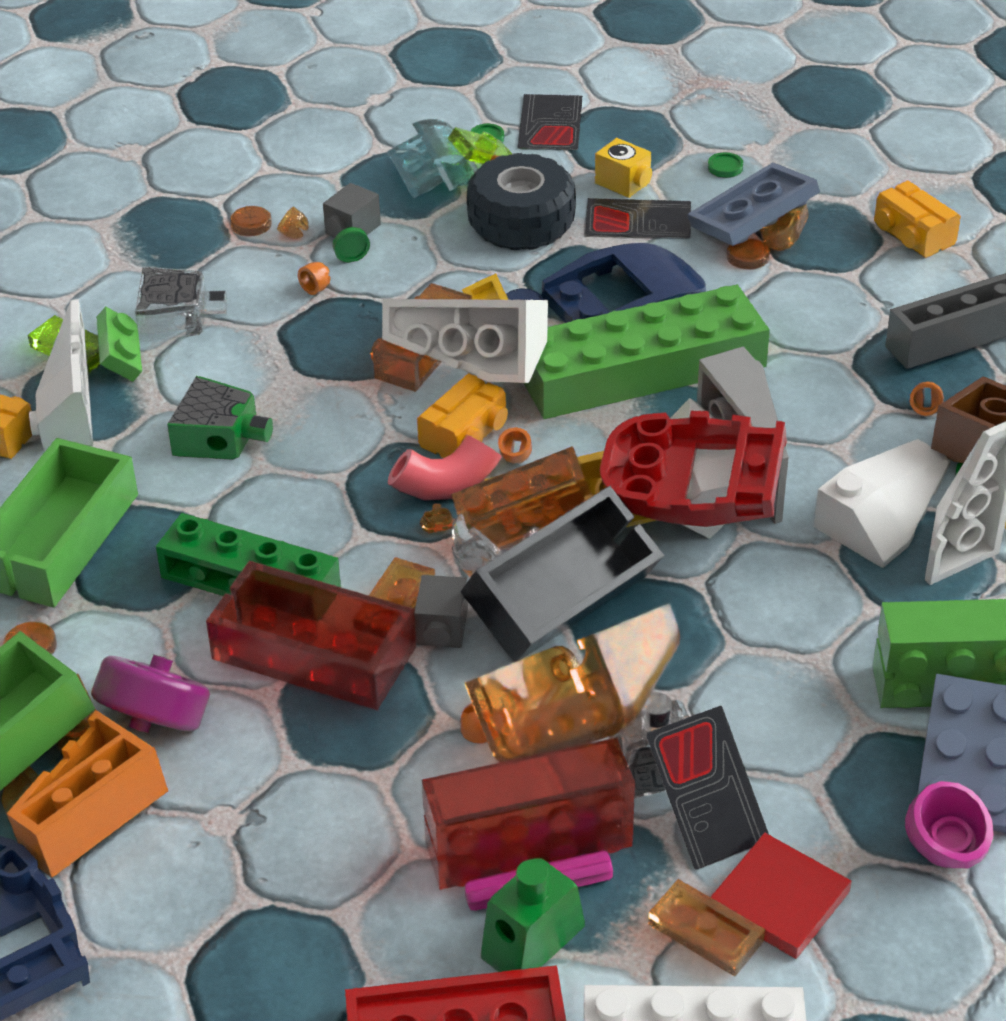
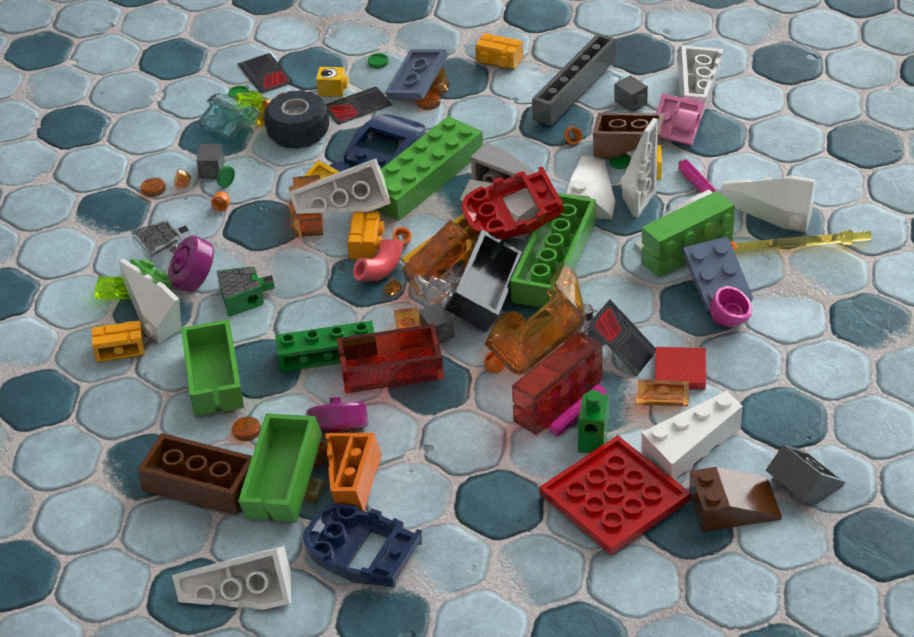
camera: 30 degrees left, 0 degrees up
none -> magenta wheel [168,235,214,292]
none -> bright green brick [510,193,596,311]

